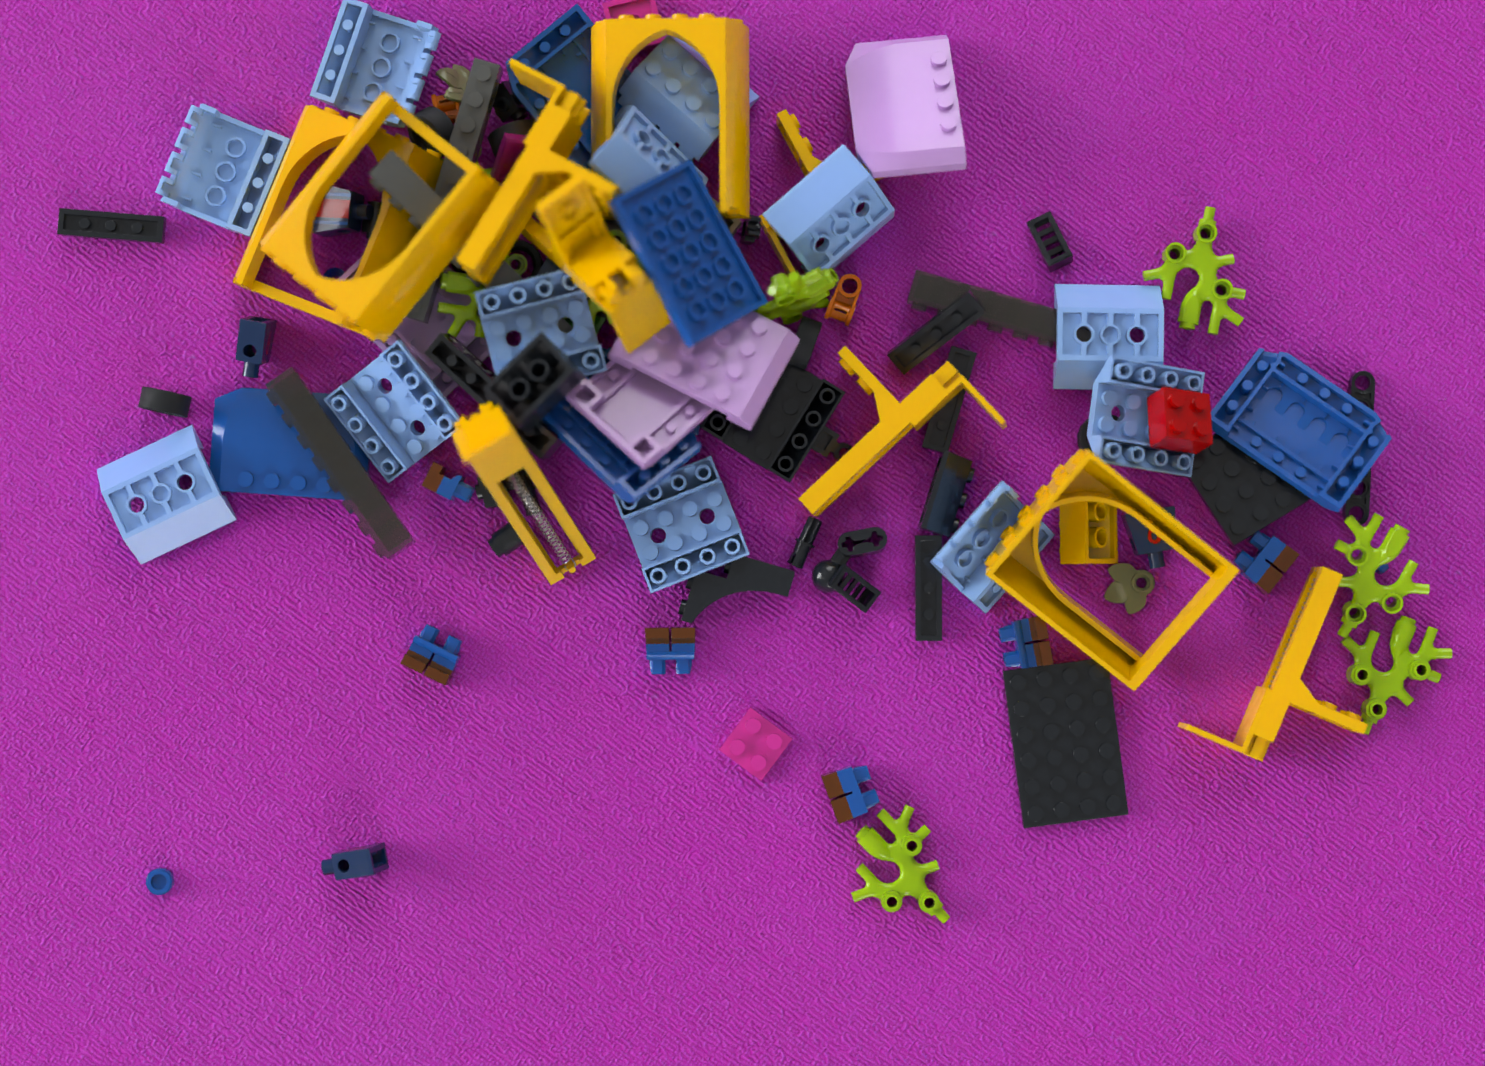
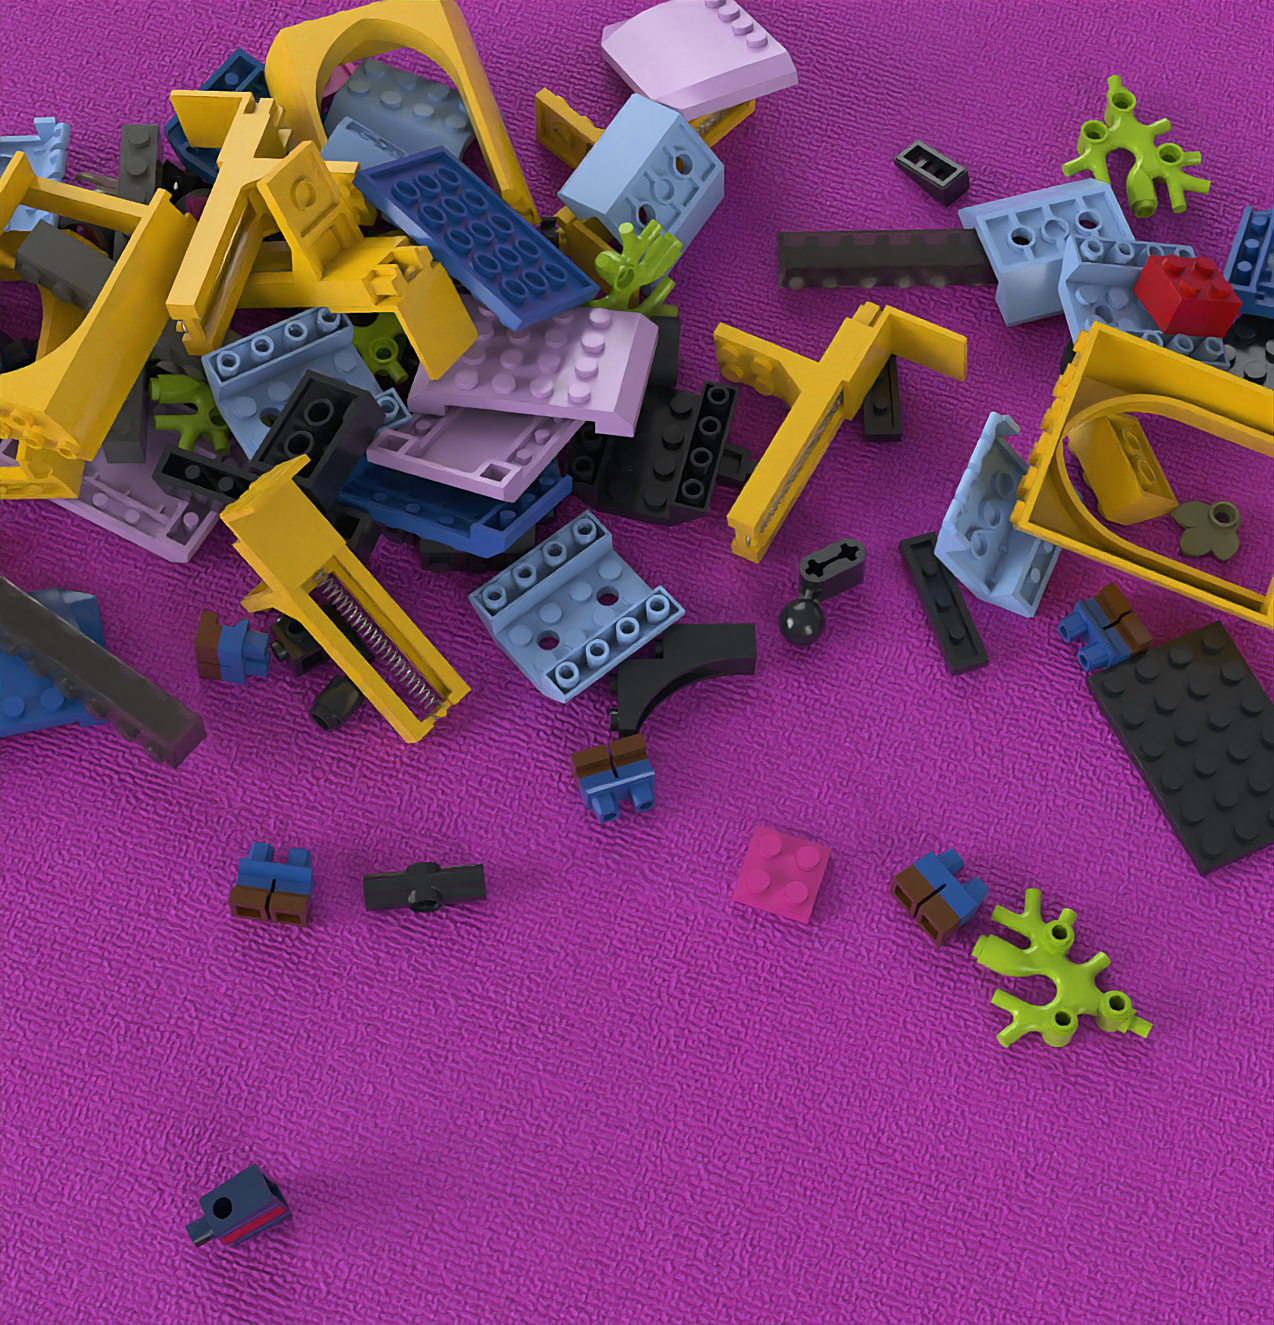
camera: 20 degrees left, 25 degrees down
light blue slope [323,339,460,483] -> none
black axle [787,516,822,569] -> none
orange piece [824,274,862,327] -> none
black slope [827,563,881,613] -> none
black plate [887,289,986,375] -> none
black slope [917,450,975,538] -> none
dark blue torso [1121,506,1175,569] -> none
none -> black piece [363,862,487,913]

